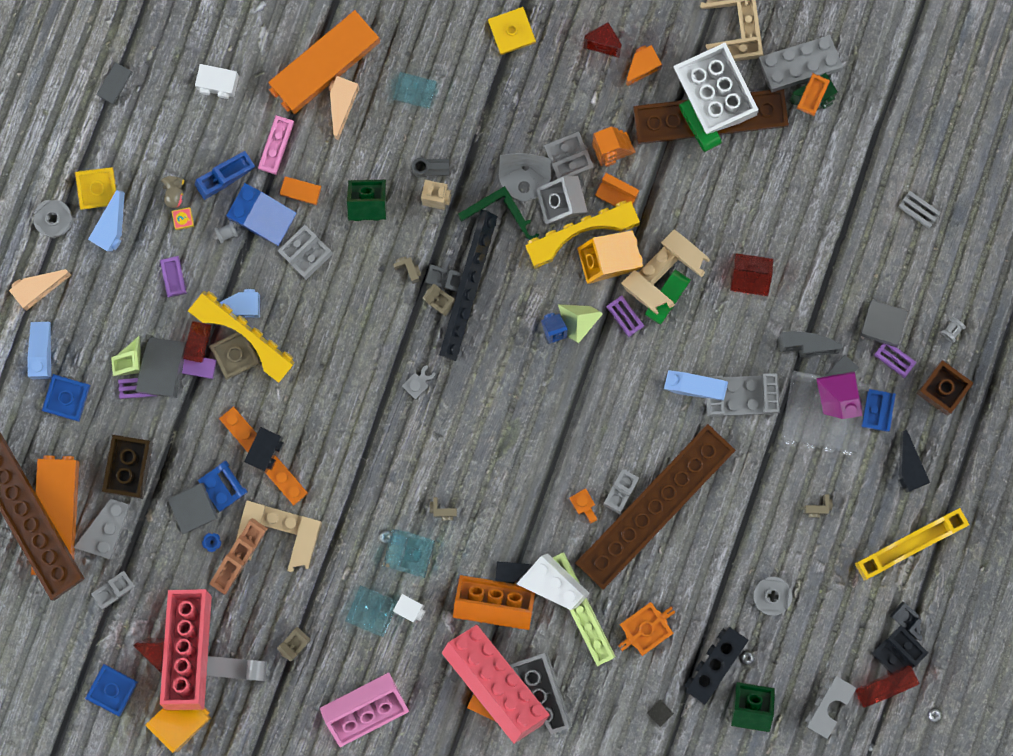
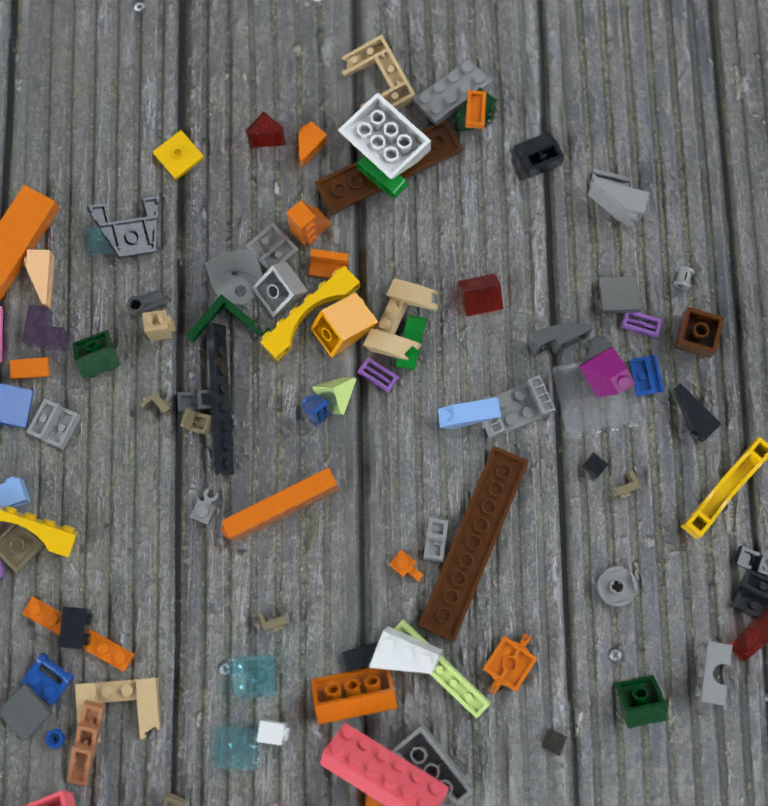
camera: 25 degrees left, 5 degrees down
black brick [684,627,749,705] -> none
none -> clear purple brick [22,305,68,352]
none -> wing [87,196,159,259]
none -> orange brick [220,467,339,542]
none -> black slope [513,132,564,179]
none -> black slope [582,452,609,479]
none -> light grey slope [588,178,650,226]

